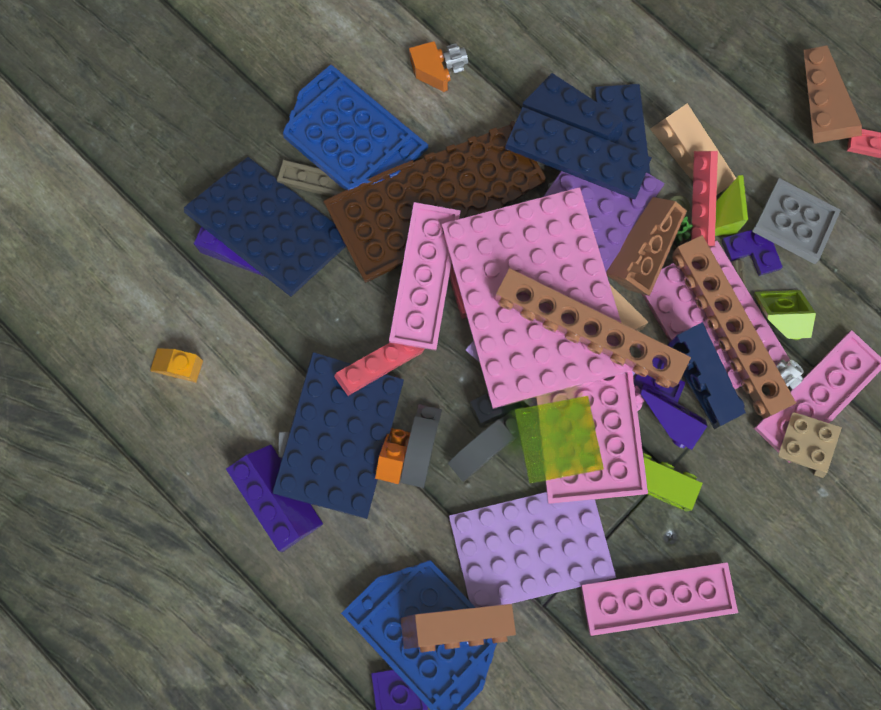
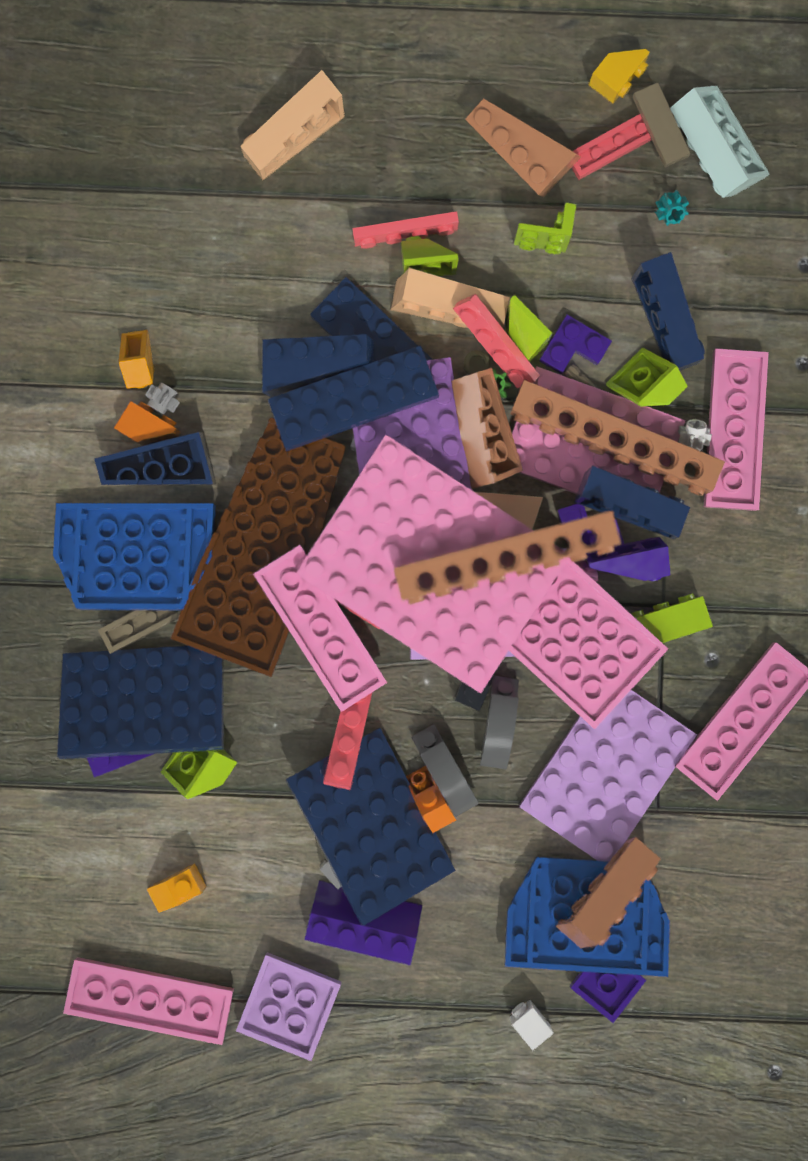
camera: 40 degrees left, 10 degrees up
clear neon green plate [514,396,604,484] -> none
light grey plate [752,178,841,264] -> none
tan bracket [778,412,842,478] -> none
none -> bright pink plate [63,957,234,1045]
none -> dark blue wedge [94,432,216,485]
none -> light orange slope [118,330,154,389]
none -> lime slope [161,749,237,799]
none -> lavender plate [236,952,341,1061]
none -> coral plate [352,211,459,248]
none -> lime slope [401,236,458,276]
none -> white brick [510,1000,553,1050]
none -> lime bracket [514,203,576,254]
none -> dark blue wedge [631,252,705,371]

